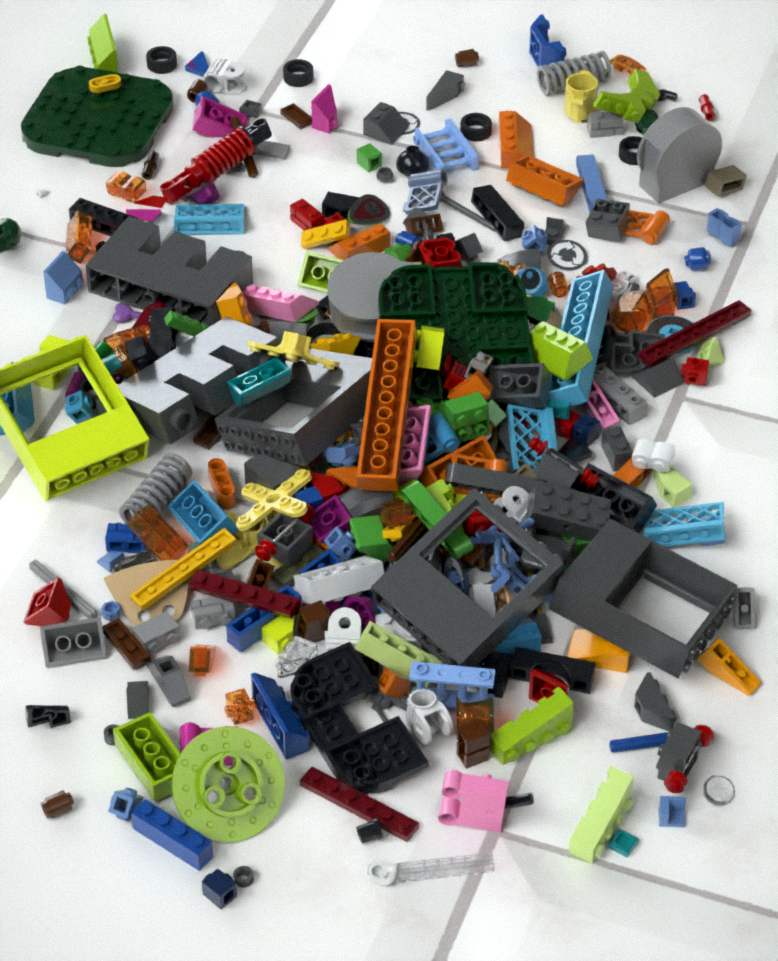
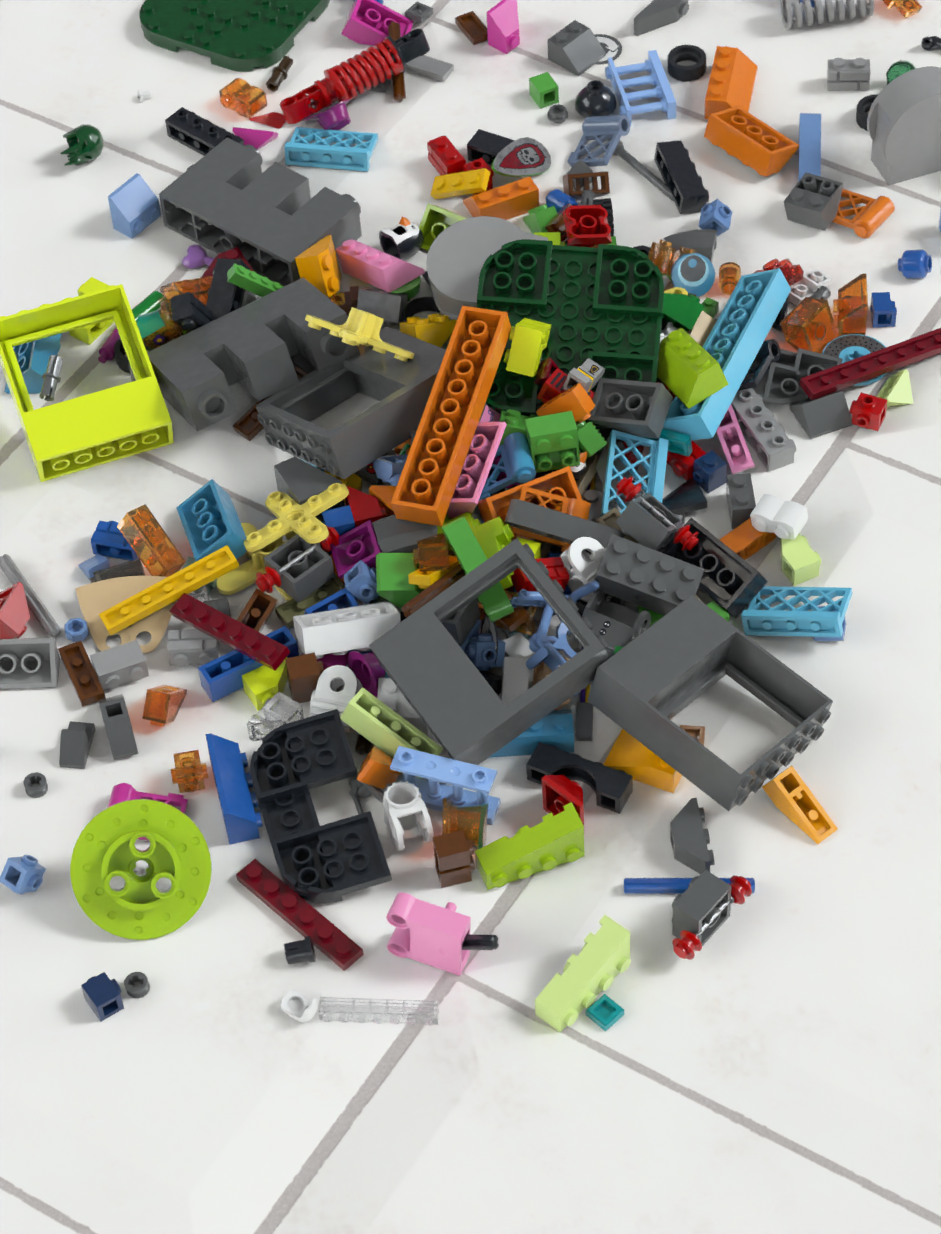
camera: 15 degrees right, 5 degrees up
dark azure brick [65,390,93,424] -> none
clear orange brick [66,211,92,264] -> none
lime brick [113,712,180,802] -> none
light grey piece [119,453,192,528] -> none
blue brick [131,799,213,871] -> none
orange beam [208,458,236,510] -> none
teal slope [227,357,292,407] -> none
dark grey slope [455,233,483,262] -> none
black brick [481,651,512,698] -> none
dark grey slope [545,217,566,245] -> none
sticker [547,240,587,270] -> none
light yellow container [564,70,598,123] -> none
lime arch [593,68,660,123] -> none
medium blue panel [658,796,686,827] -> none
clear hair [703,775,735,808] -> none
light grey slope [731,587,755,629] -> none
none -> dark grey axle [39,355,63,401]
none -> black piece [379,217,424,260]

